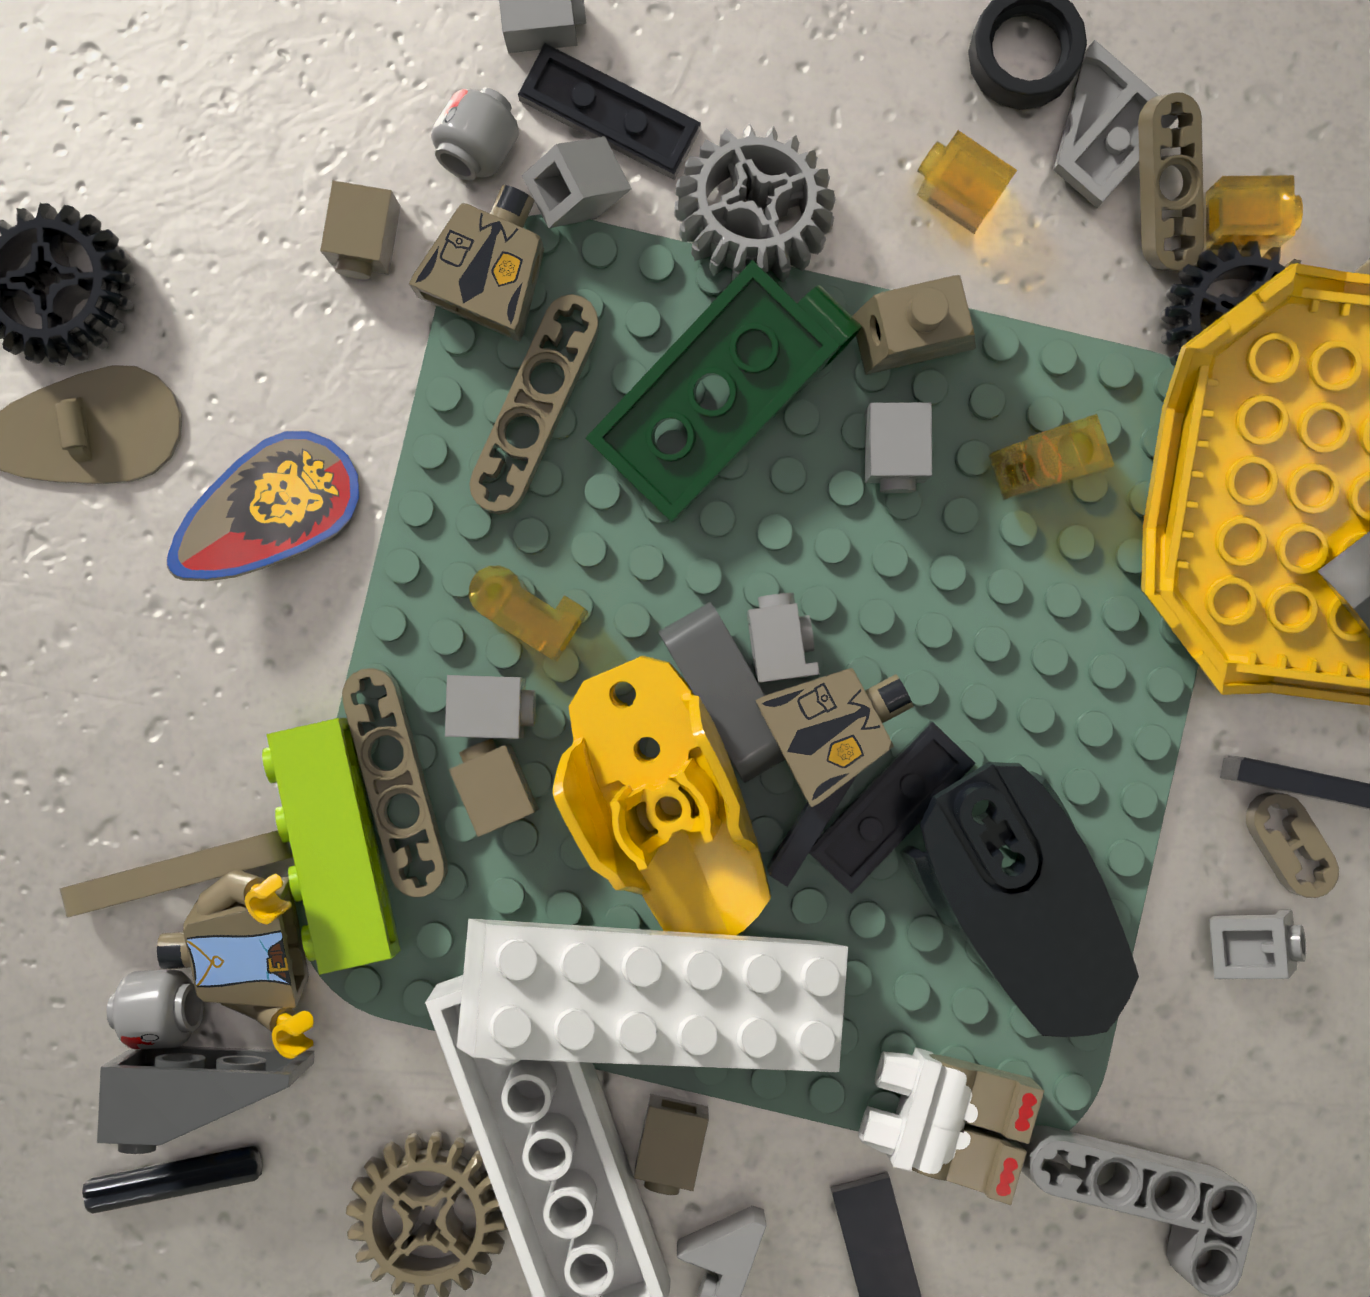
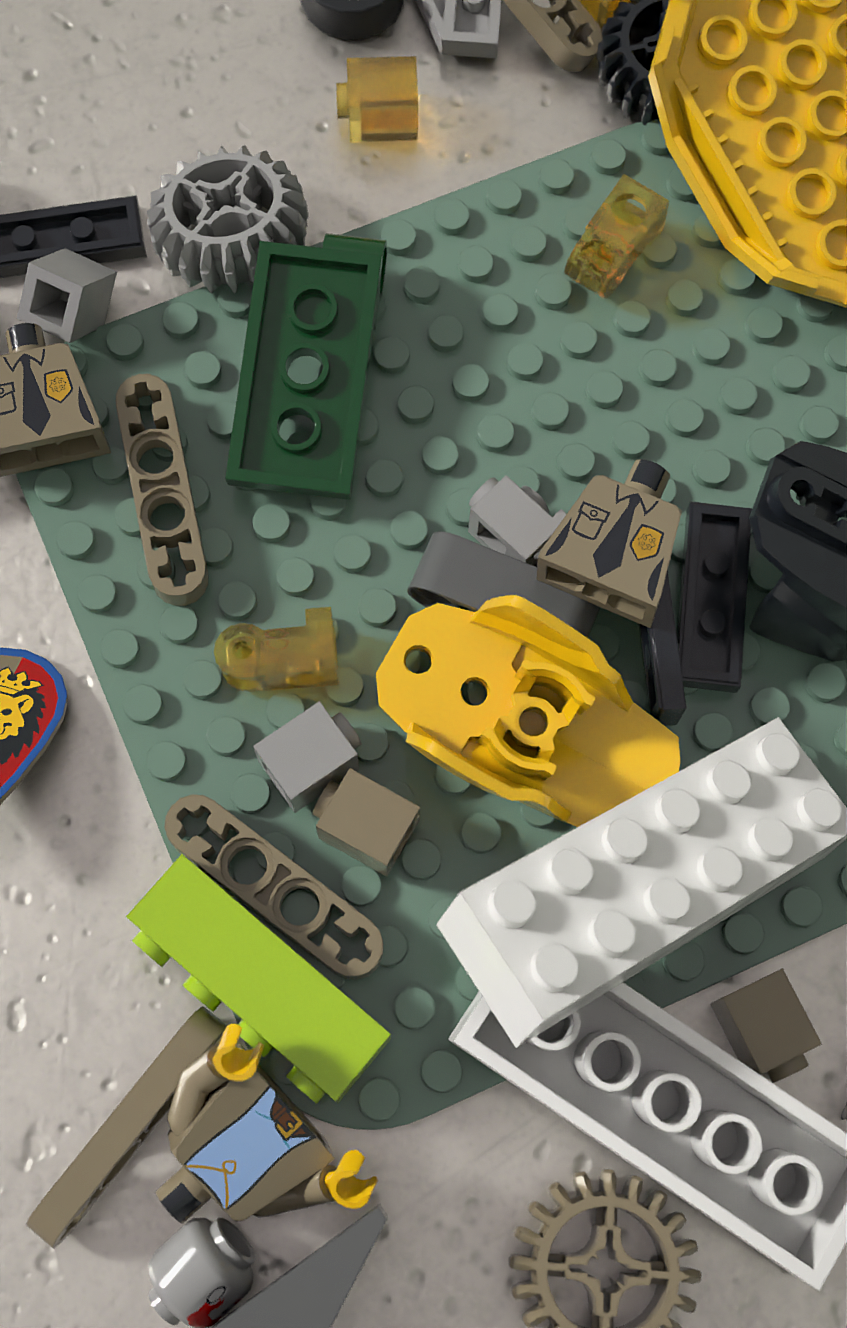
camera: 40 degrees left, 15 degrees down
dark tan torso [852,275,976,375] -> none
light grey brick [865,402,932,493] -> none

